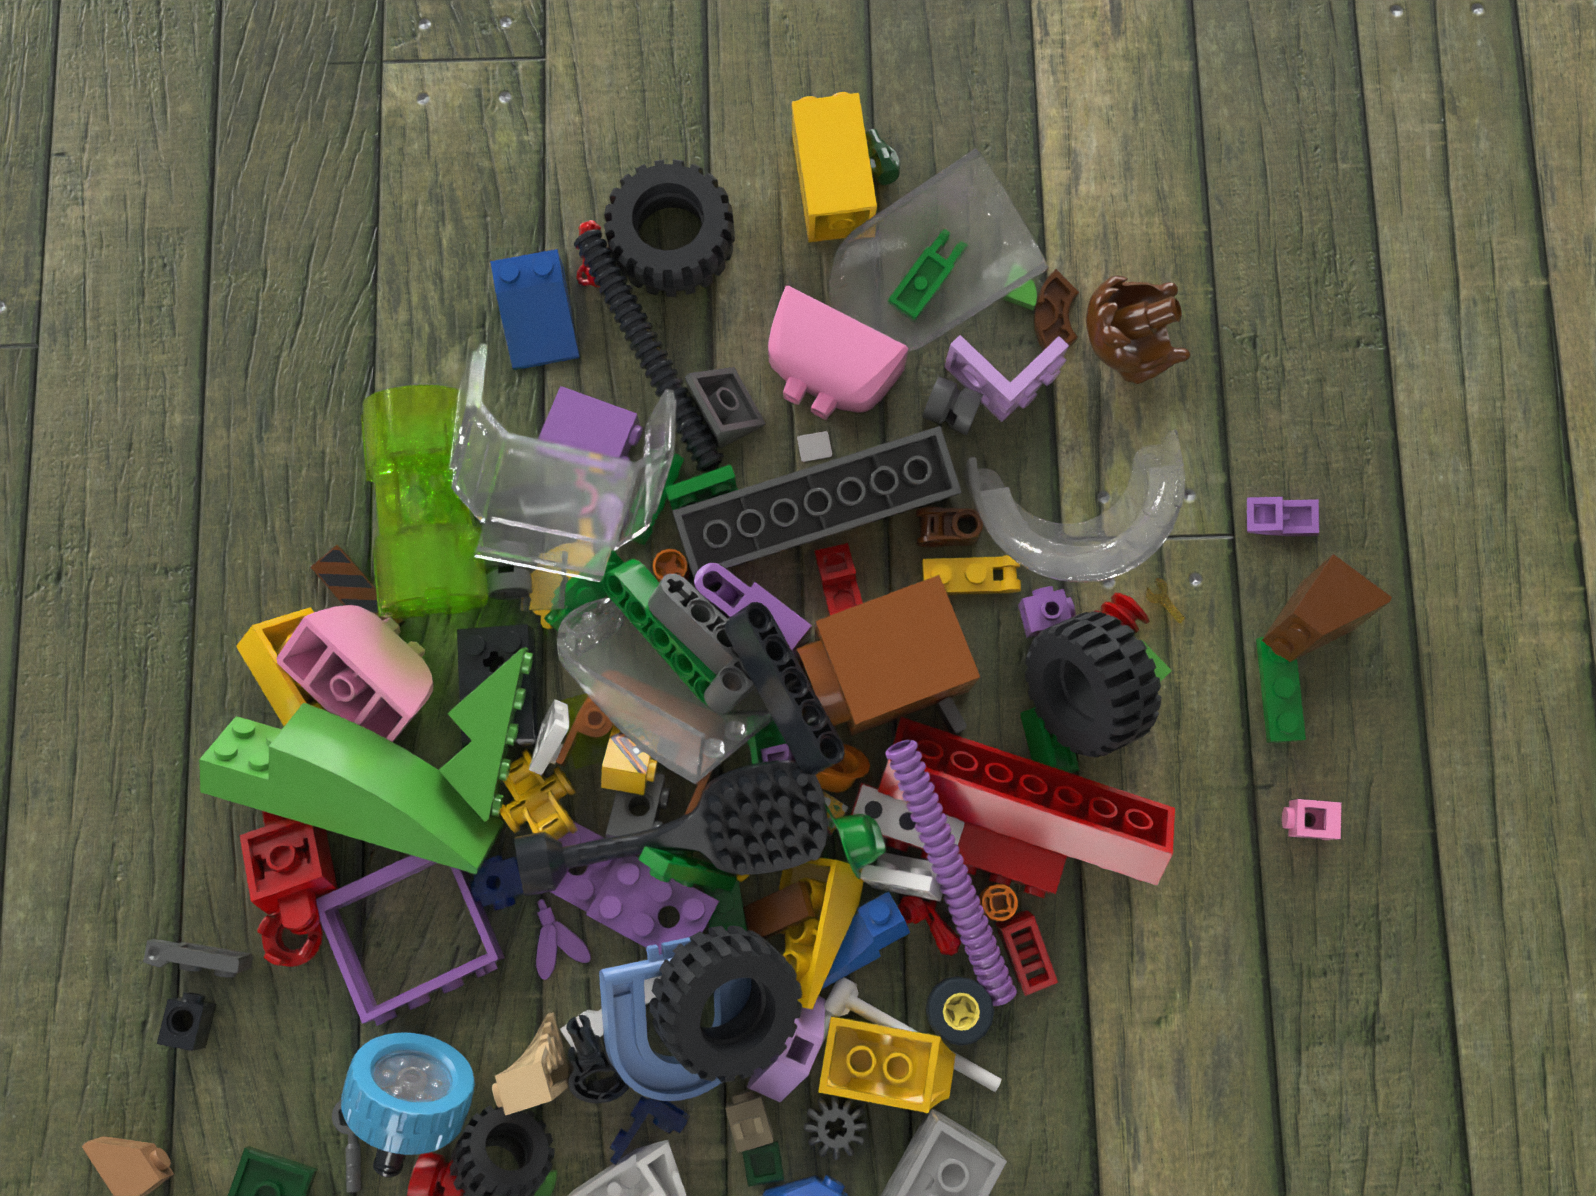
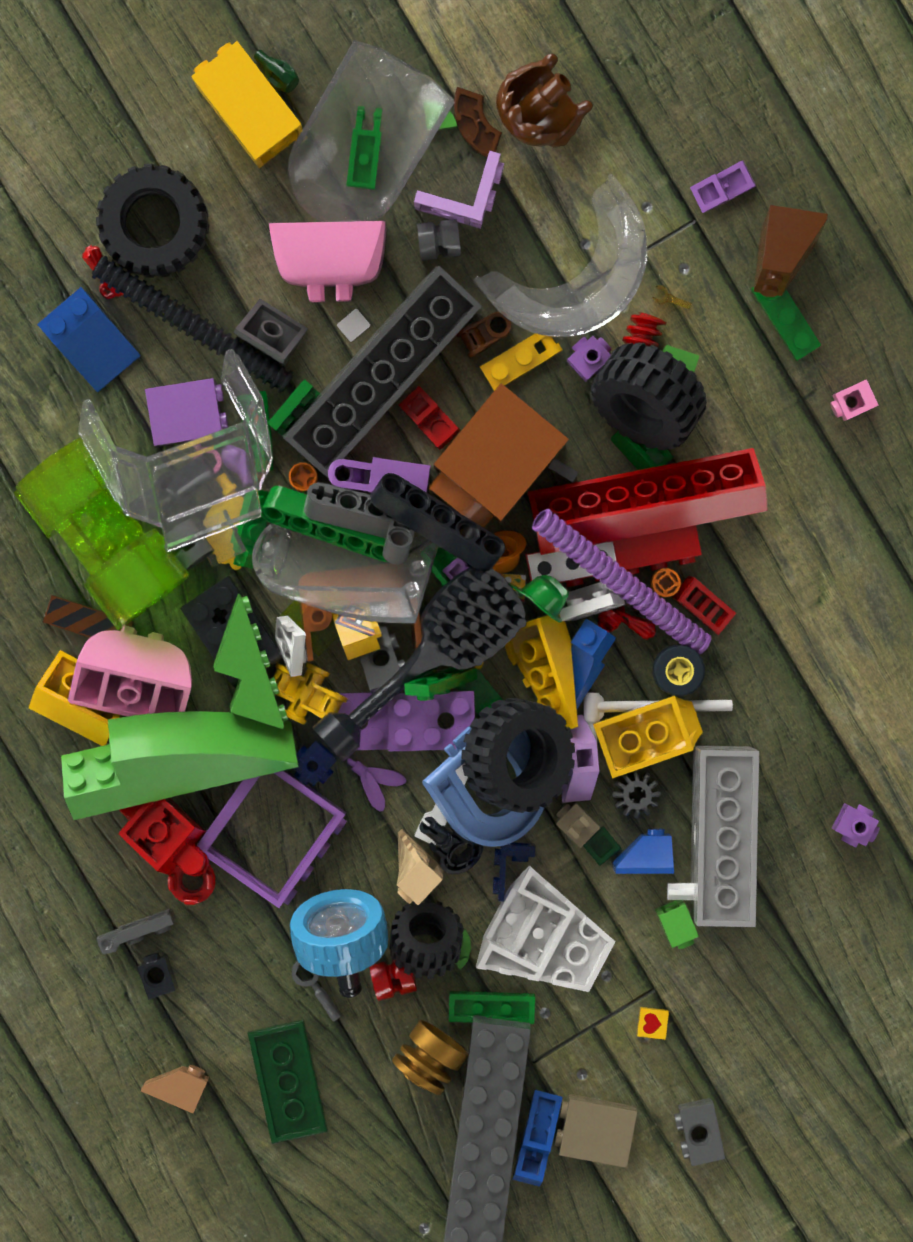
camera: 30 degrees left, 10 degrees up
reddish brown tile [743,881,816,940] -> none

